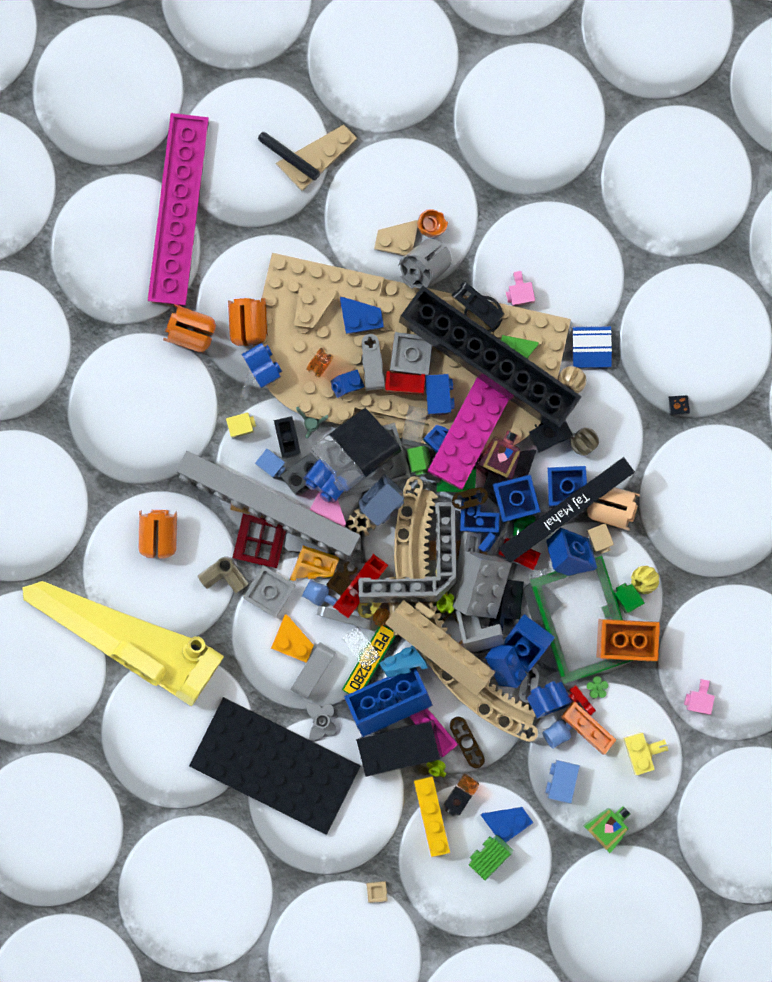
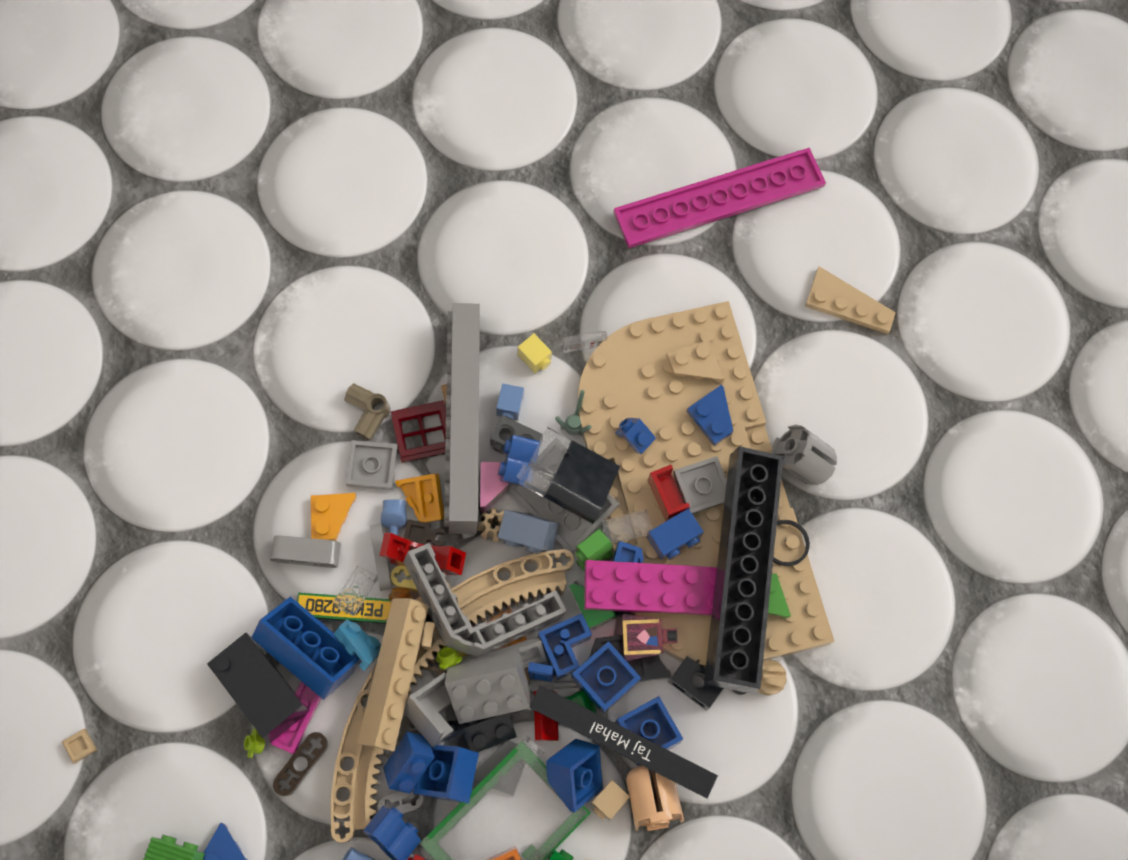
camera: 50 degrees right, 15 degrees down
light yellow panel [22,581,224,707] -> none
orange cylinder [138,510,177,559] -> none
orange cylinder [163,304,216,352] -> none
black plate [189,697,361,835] -> none
orange cylinder [228,298,268,346] -> none
blue brick [242,343,282,388] -> none
black axle [258,131,320,181] -> none
black brick [274,416,301,459] -> none
clear orange wheel [306,348,334,378] -> none
light grey animal [306,704,336,741] -> none
light grey piece [362,334,385,391] -> none
tan wing [374,220,418,256] -> none
yellow arch [414,776,450,857] -> none
orange hair [417,209,448,238] -> none
black brick [443,785,472,816] -> none
black plate [451,281,505,329] -> none
dark brown beam [452,487,488,510] -> none
clear orange tile [457,774,480,795] -> none
bright pink brick [506,271,535,307] -> none
dark tan piece [570,427,599,456] -> none
slope [572,326,612,368] -> none
black slope [668,395,690,416] -> none

